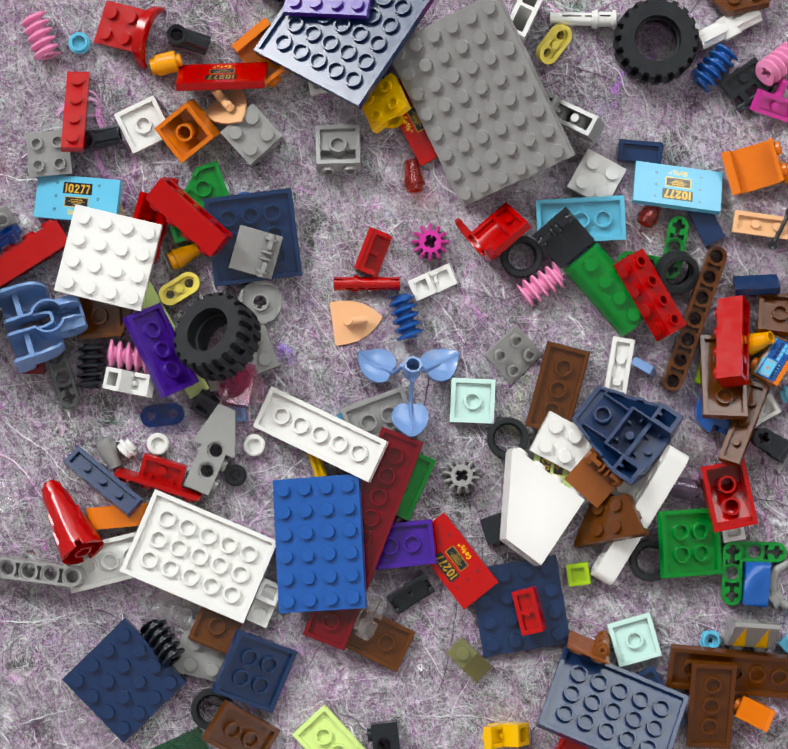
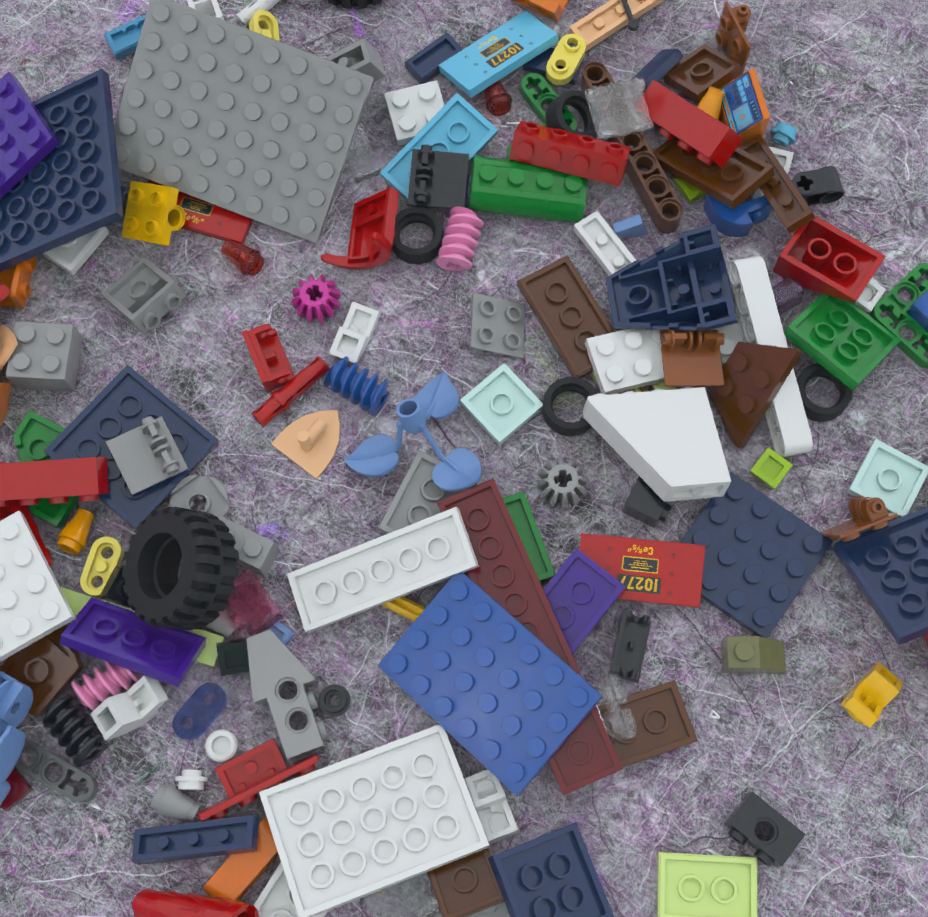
camera: 35 degrees left, 15 degrees down
white tile [243,434,266,456] -> none
red hinge [511,585,547,636] -> none
none -> black plate [101,566,130,608]
none -> light yellow plate [546,34,586,85]
none -> clear hinge [584,77,653,140]

